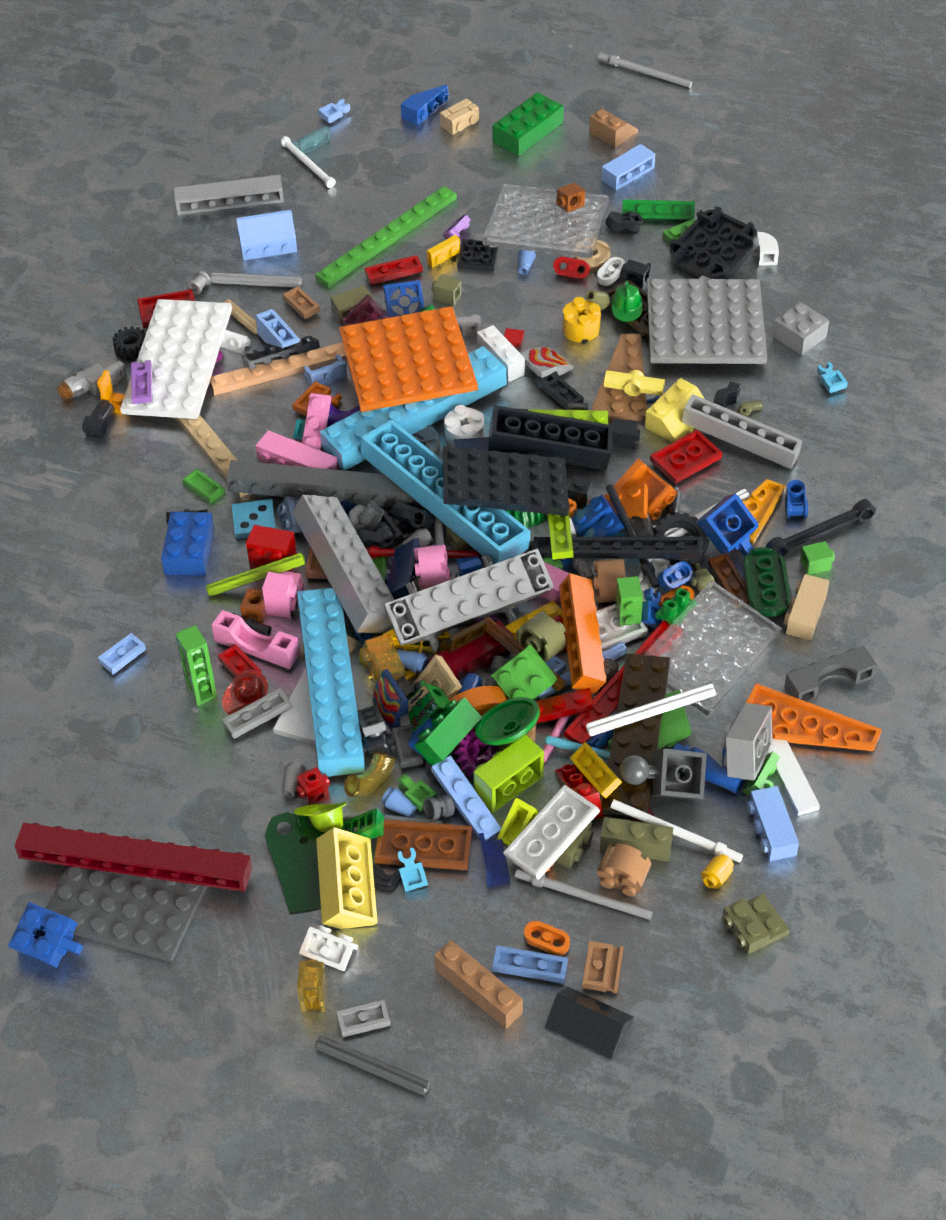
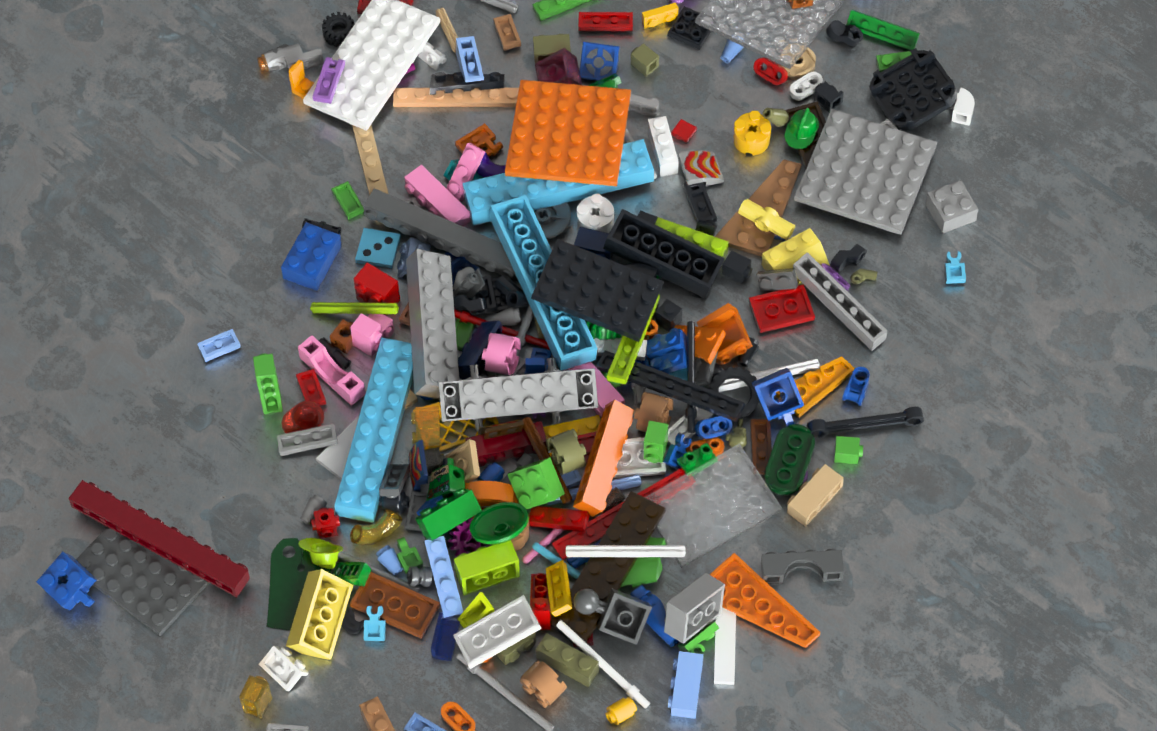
camera: 20 degrees right, 10 degrees up
black piece [82,399,115,437] -> none
light blue hinge [303,354,347,386] -> none
medium blue cone [395,649,429,674] -> none
none -> dark grey plate [756,268,798,292]

